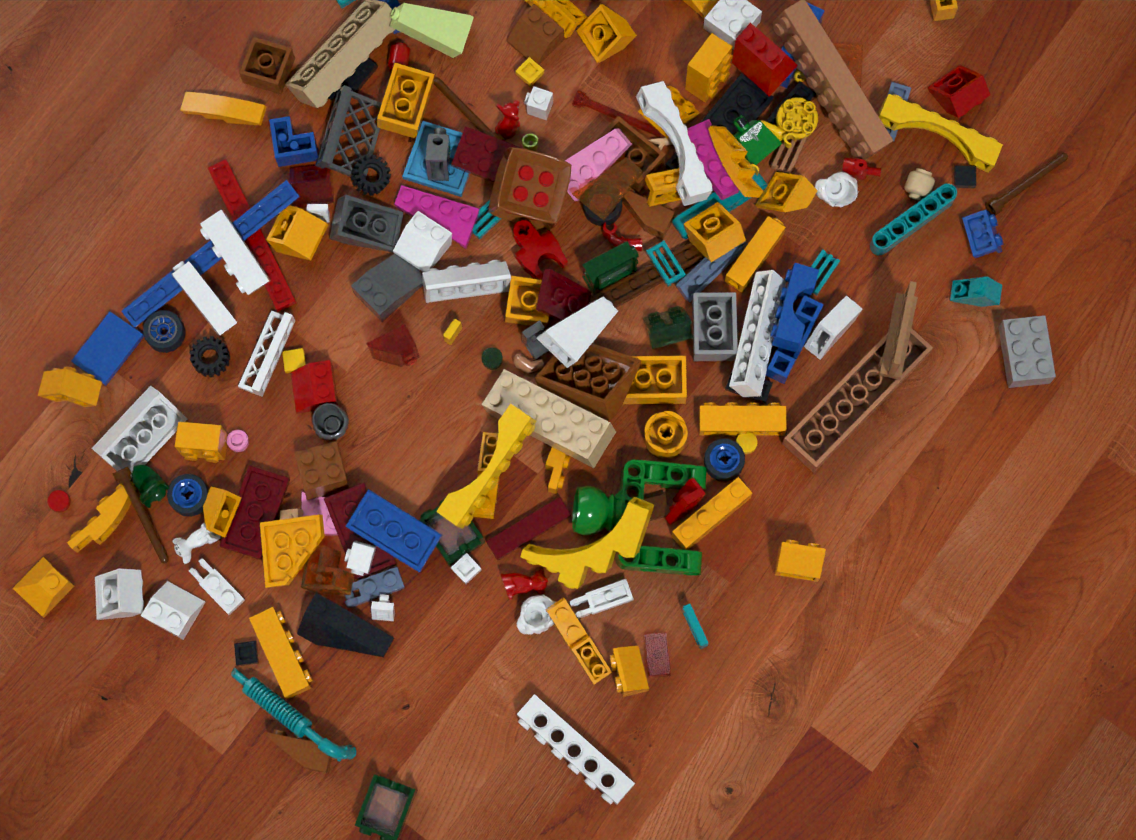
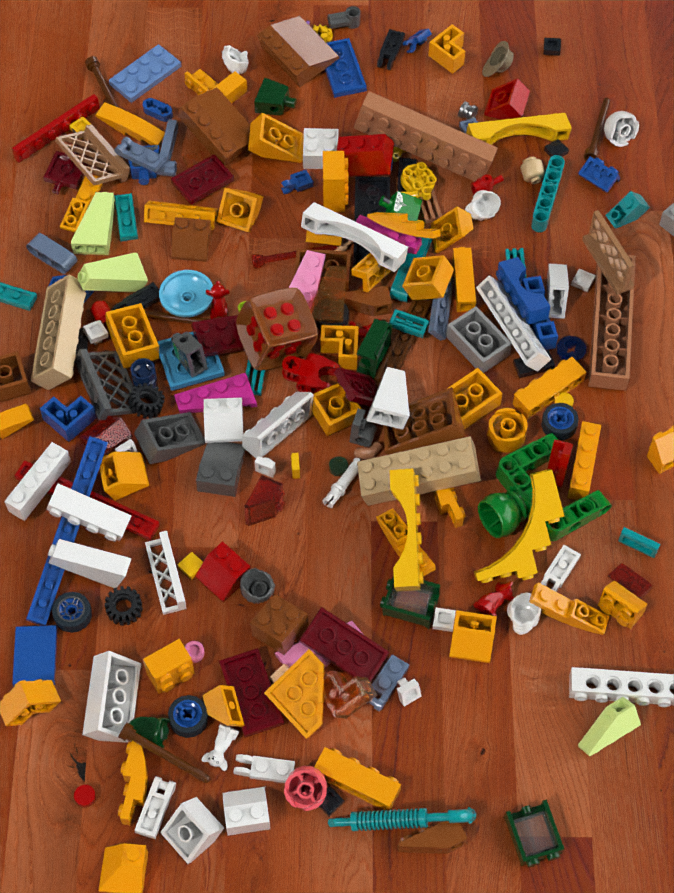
camera: 40 degrees left, 15 degrees down
black wedge [297,593,395,658] -> none
white brick [344,541,377,576] -> none
blue tile [345,489,443,572] -> none
dark red tile [486,497,571,561] -> none
yellow plate [515,57,544,87] -> none
white brick [524,86,553,120] -> none
clear green bracket [643,306,693,349] -> none
none -> white brick [4,442,71,521]
none -> white tile [83,320,108,345]
none -> black hinge [112,282,160,310]
none -> dark blue wheel [131,358,157,388]
none -> white plate [134,776,176,839]
none -> medium azure dish [159,270,213,317]
none -> white plate [255,456,276,478]
none -> blue plate [281,170,314,194]
none -> coral cylinder [284,765,327,811]
none -> light orange brick [321,325,359,370]
none -> white pin [322,458,360,508]
none -> light orange slope [449,610,497,663]
none -> flat silver wheel [458,101,478,120]
none -> dark tan piece [482,41,514,77]
none -> black plate [543,37,561,56]
none -> clear blue gear [556,336,586,361]
none -> white tile [571,269,596,292]
none -> yellowish green slope [578,697,641,756]
none -> white cylinder [604,111,639,147]

